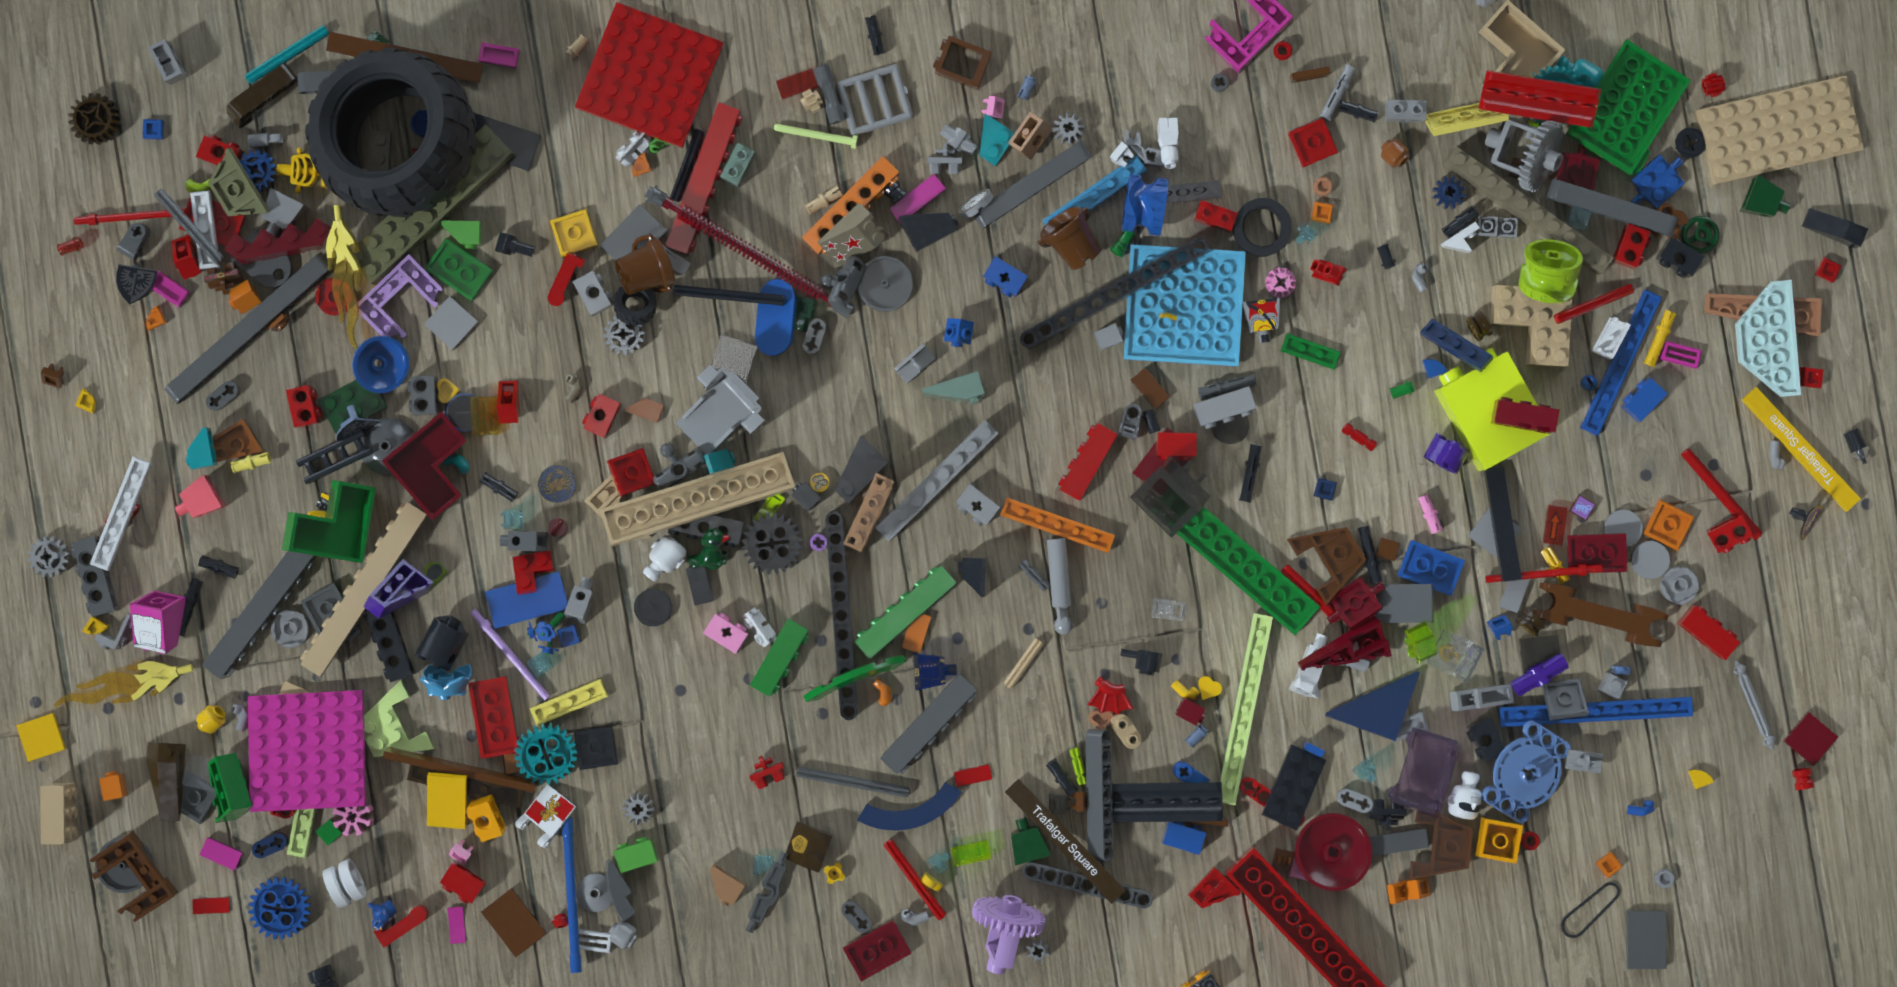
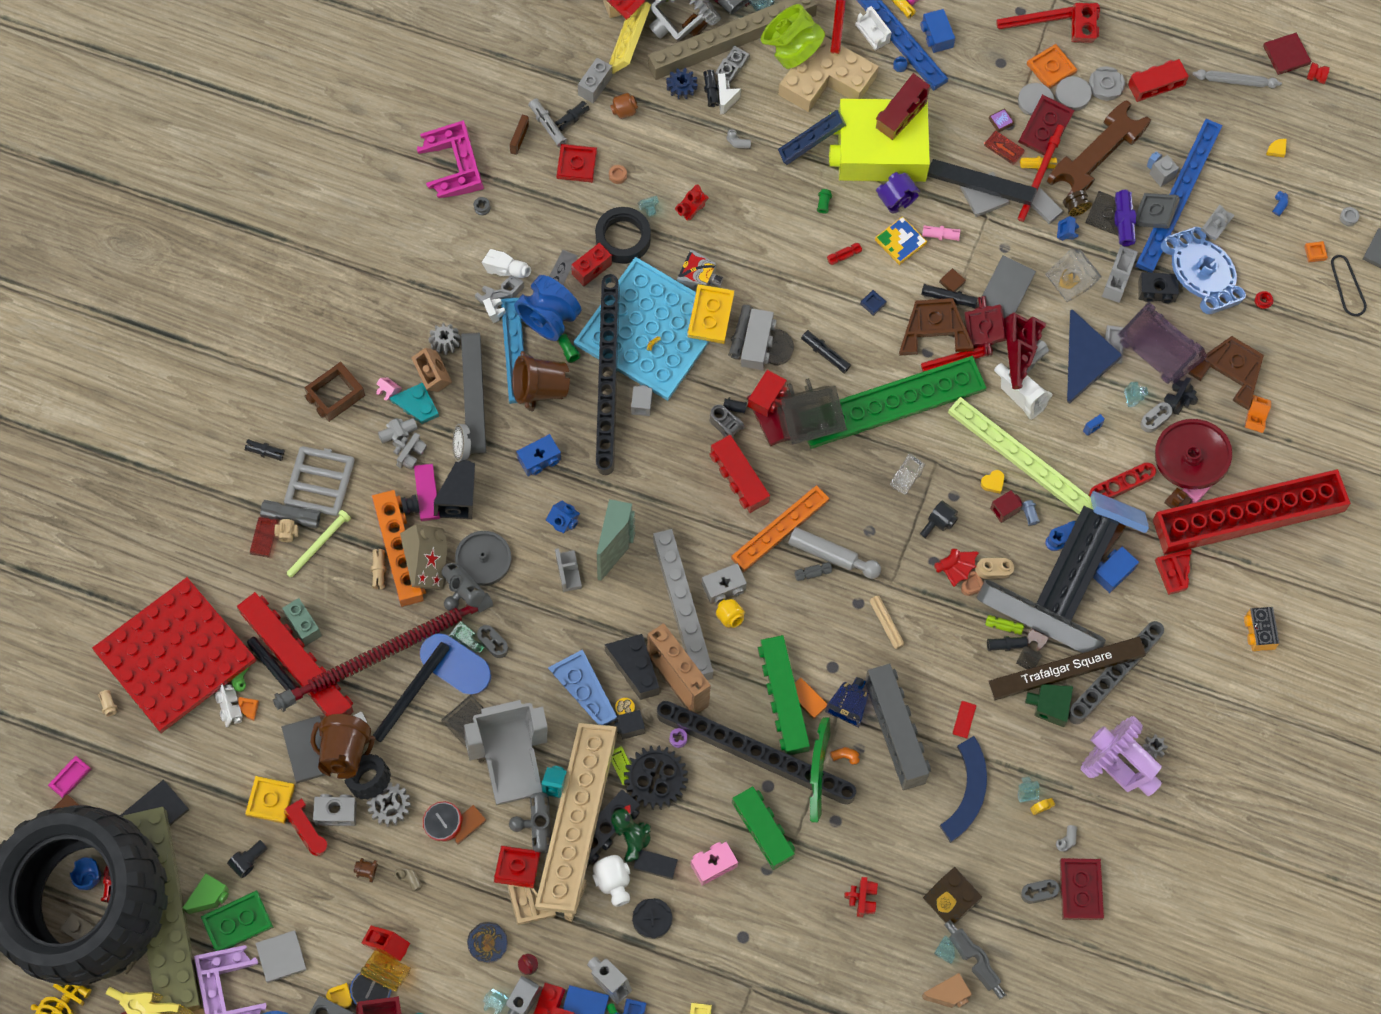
camera: 65 degrees left, 20 degrees down
black pin [479,472,518,502] -> none
red brick [582,394,622,439] -> none
white hinge [742,607,777,647] -> none
dark grey axle [796,767,910,797] -> none
yellow plate [824,862,845,884] -> none
red axle [884,839,946,920] -> none
clear neon green plate [950,839,992,867] -> none
black slope [958,558,986,597] -> none
sand blue pin [1017,75,1037,101] -> none
reddish brown tile [1131,368,1170,409] -> none
yellow arm [1171,680,1200,700] -> none
black plate [1261,744,1326,831] -> none
bright pink gear [1265,267,1296,298] -> none
red plate [1273,41,1292,61] -> none
green tile [1280,333,1341,370] -> none
orange tile [1311,202,1333,224] -> none
dark grey tile [1369,828,1429,856] -> none
black pin [1377,244,1396,270] -> none
blue plate [1397,540,1465,596] -> none
clear neon green brick [1404,621,1438,664] -> none
blue tile [1422,359,1447,379] -> none
white piece [1448,771,1482,820] -> none
dark brown wheel [1466,311,1493,342] -> none
light orange brick [1474,817,1523,864] -> none
none -> reddish brown brick [354,858,378,883]
none -> black tile [423,801,463,842]
none -> medium blue wing [548,649,617,726]
none -> yellow plate [687,284,734,344]
none -> yellow head [716,599,745,628]
none -> tile [875,216,927,265]
none -> medium blue tile [1090,491,1149,533]

